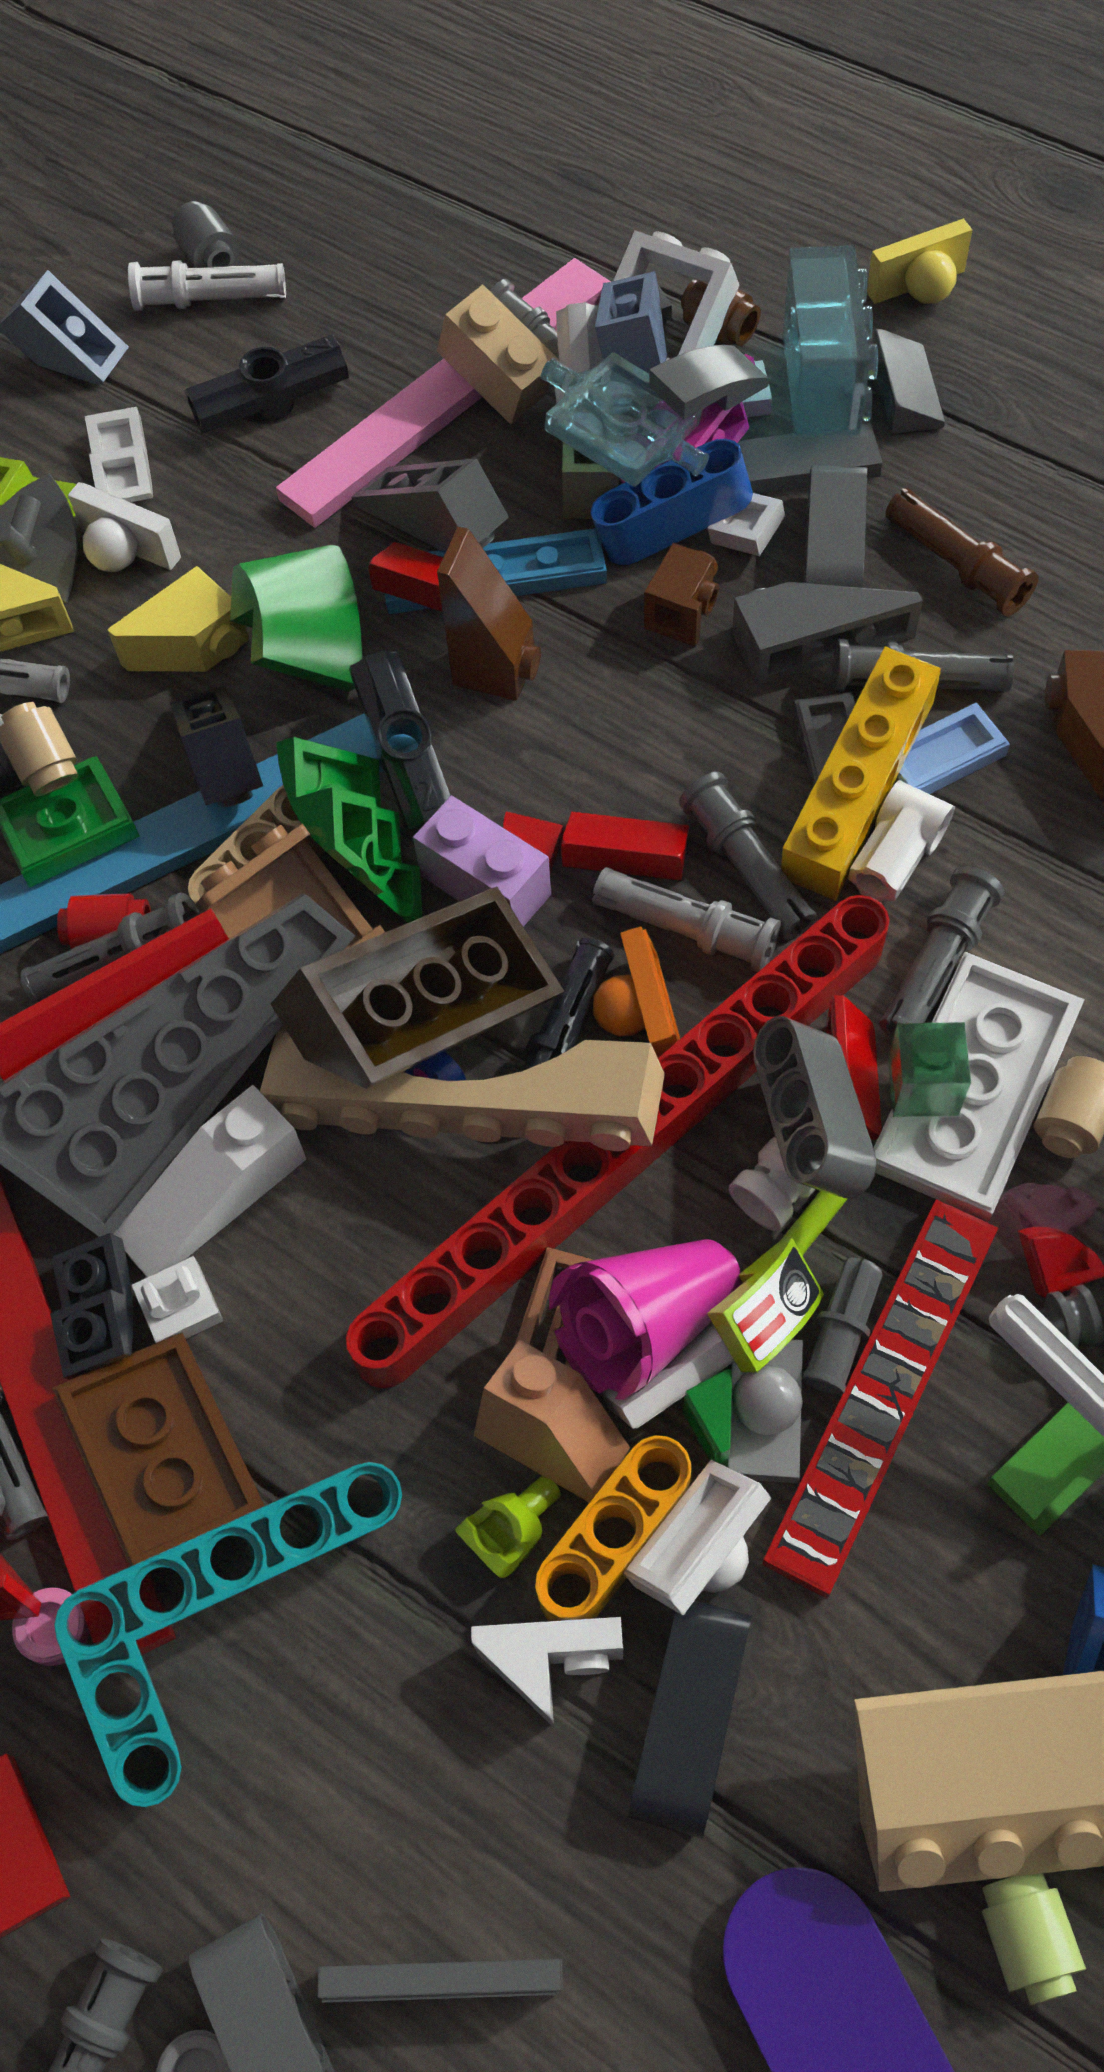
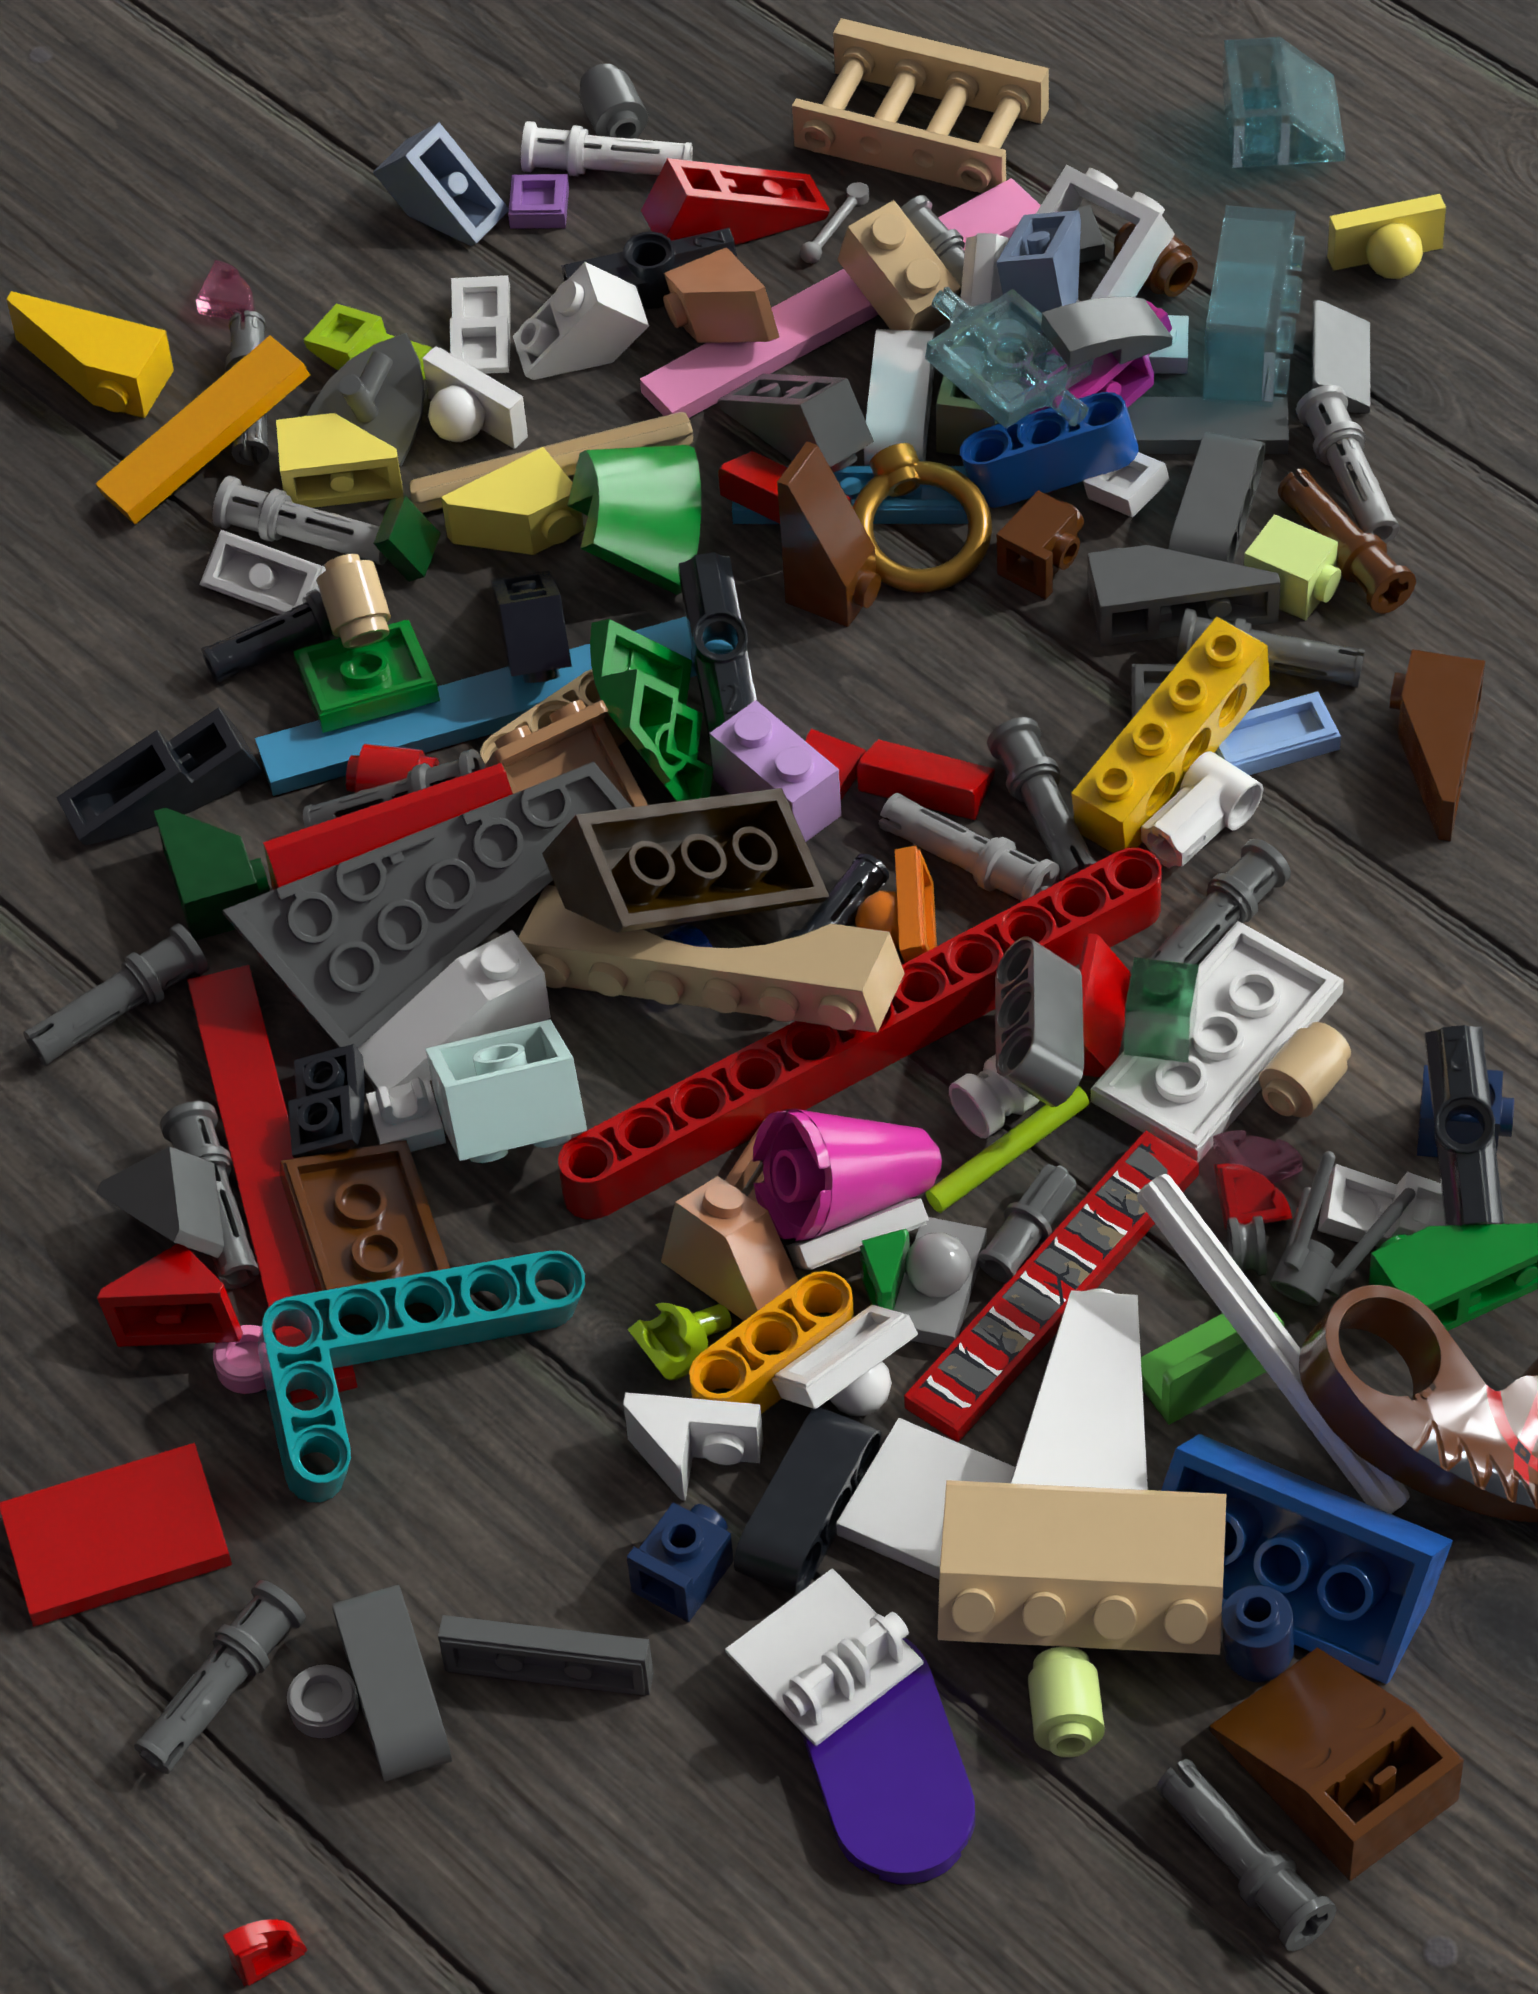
camera: 10 degrees right, 10 degrees down
slope [707,1237,824,1372] -> none
none -> dark green tile [373,495,441,582]
none -> tan axle [409,412,693,514]
none -> light aqua brick [425,1019,587,1163]
none -> medium lavender tile [508,174,569,229]
none -> white slope [513,262,649,380]
none -> dark blue brick [627,1502,734,1622]
none -> red slope [641,158,830,245]
none -> nougat slope [663,247,780,343]
none -> white hinge [725,1568,923,1747]
none -> tan fence [792,18,1049,193]
none -> light grey hinge [800,182,869,264]
none -> white tile [836,1418,1015,1579]
none -> pearl gold piece [853,443,992,593]
none -> white beam [864,329,935,466]
none -> white slope [1011,1289,1148,1490]
none -> clear light blue slope [1223,37,1345,168]
none -> yellowish green brick [1244,514,1341,621]
none -> light grey pin [1296,385,1400,543]

